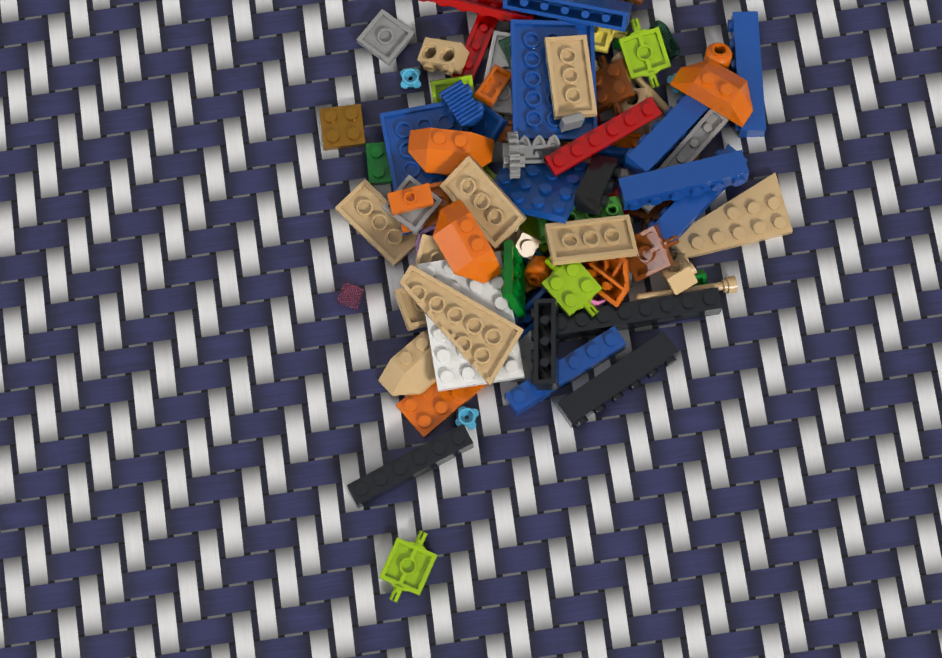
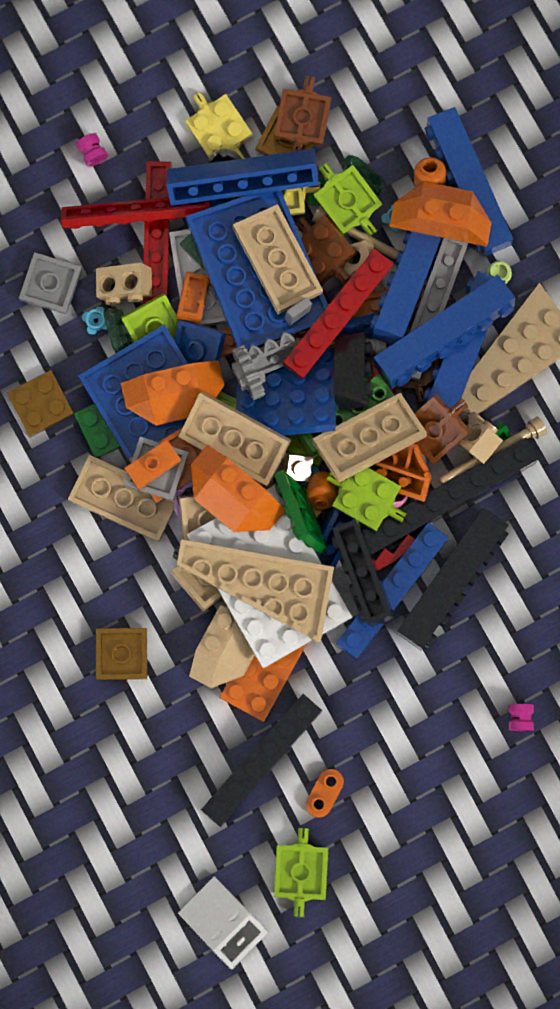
camera: 20 degrees left, 5 degrees up
clear pink plate [337,282,364,310] -> none
blue brick [439,80,485,131] -> none
medium azure plate [455,406,479,430] -> none
none -> pearl gold plate [96,628,147,680]
none -> clear green plate [104,306,132,353]
none -> white slope [178,876,269,970]
none -> orange plate [306,769,344,818]
none -> red slope [375,534,415,572]
none -> yellowish green plate [487,261,512,284]
none -> dark pink wheel [508,704,534,731]

